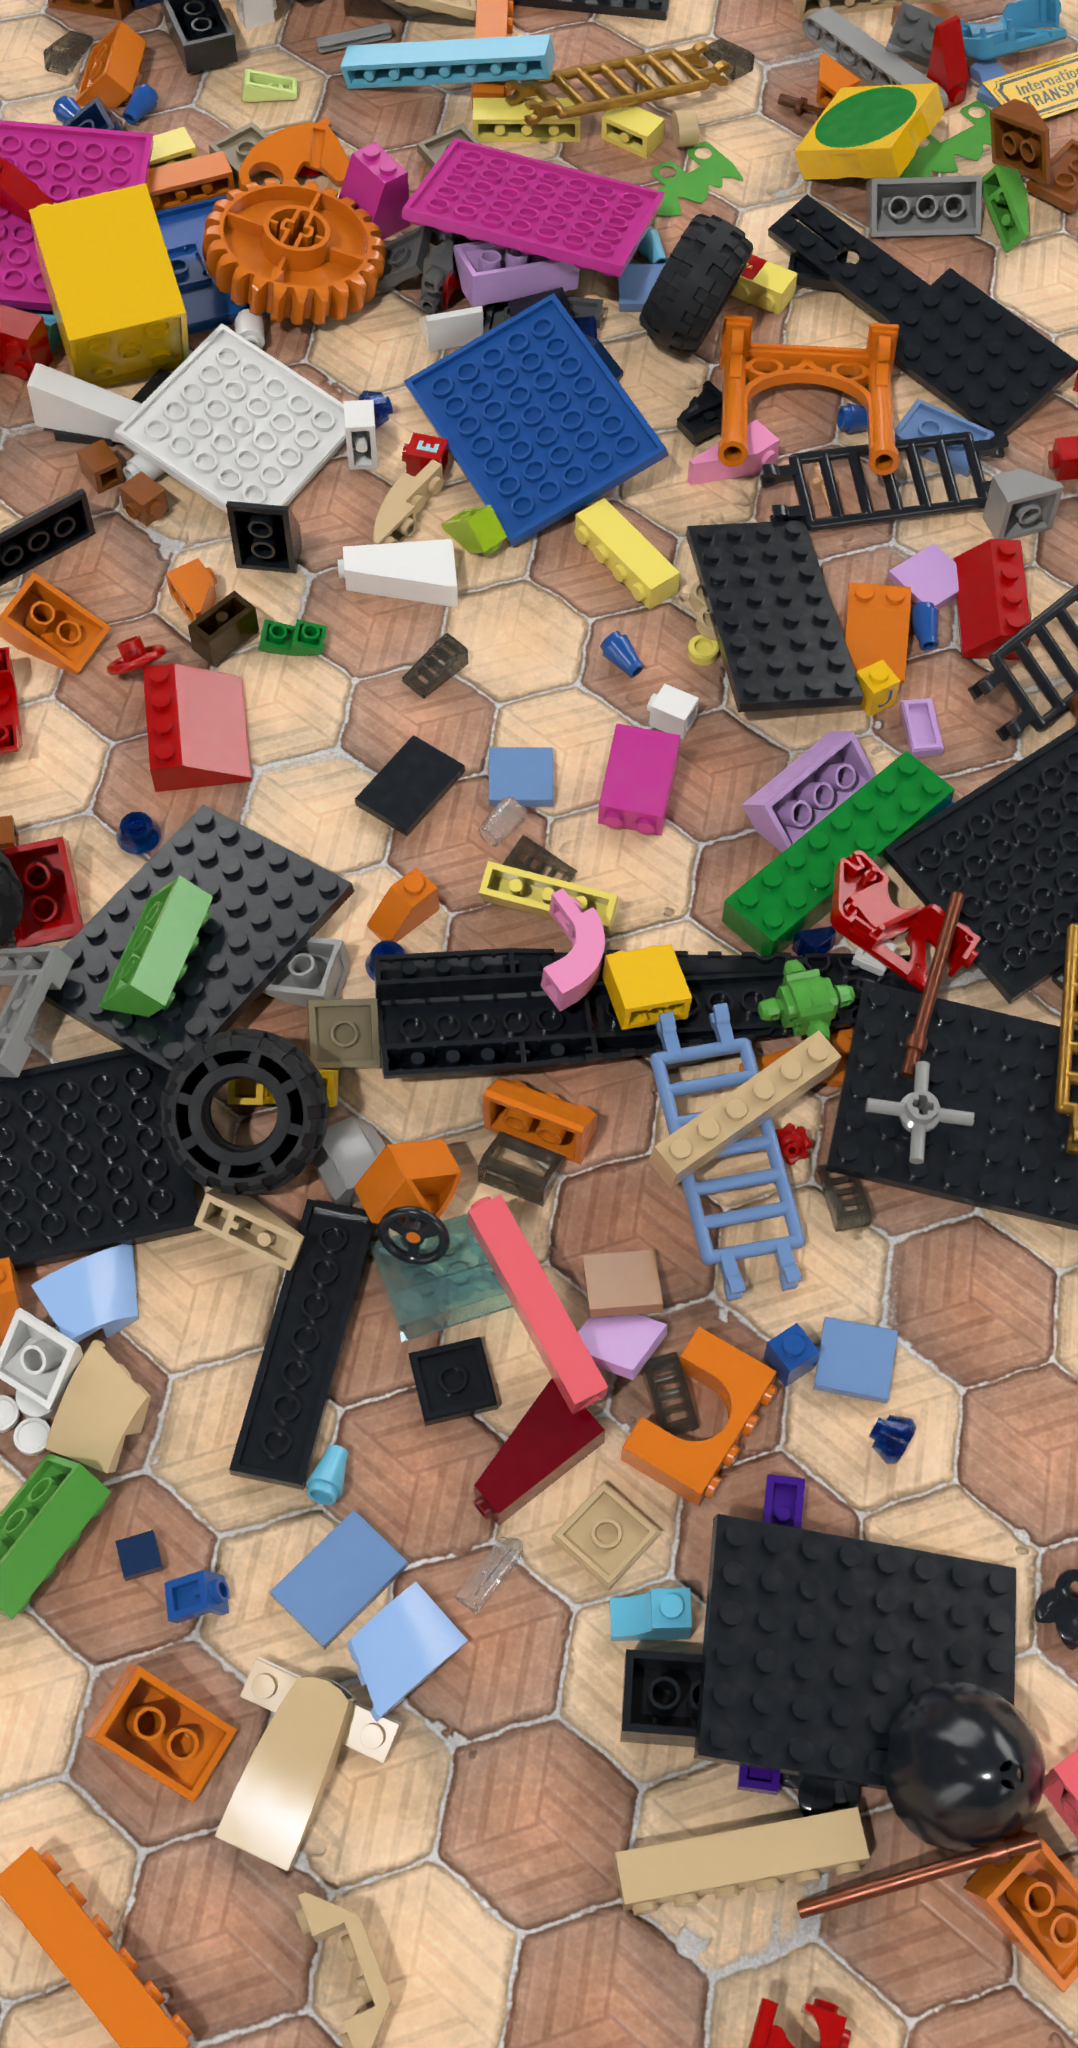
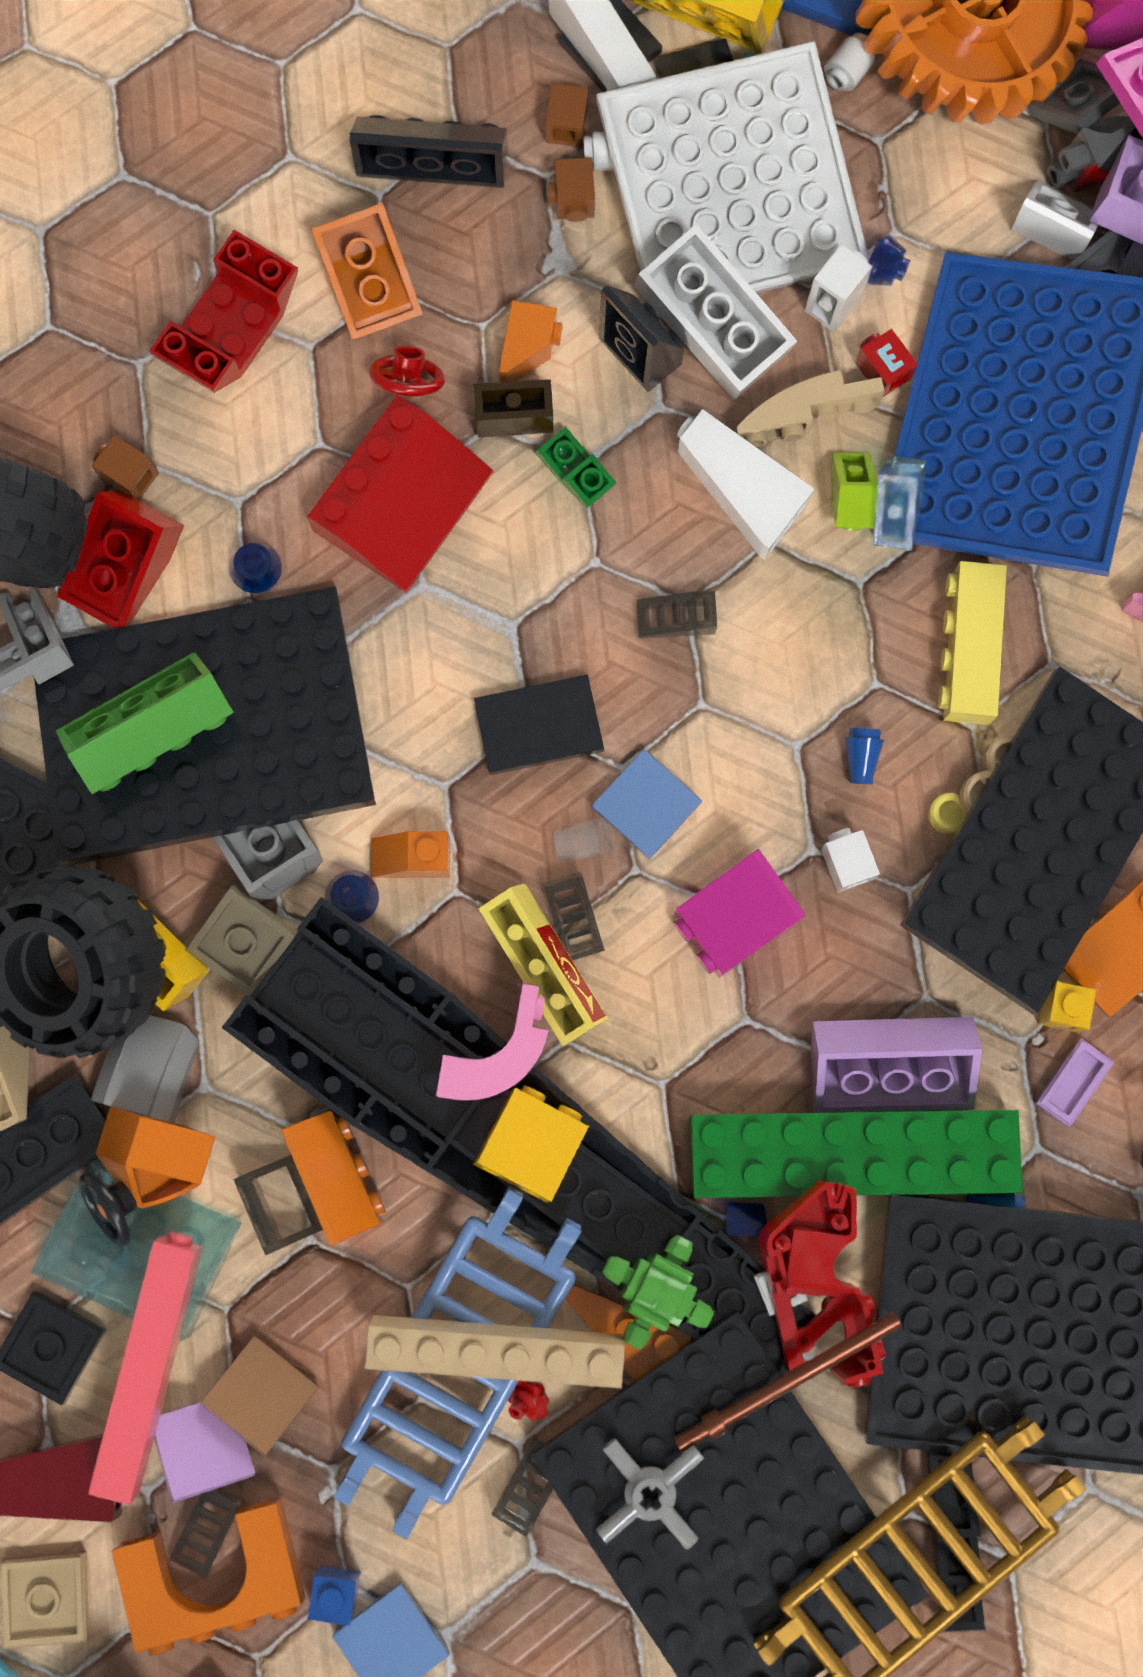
camera: 40 degrees right, 20 degrees up
none -> white brick [634,223,797,401]
none -> clear light blue slope [873,456,926,550]

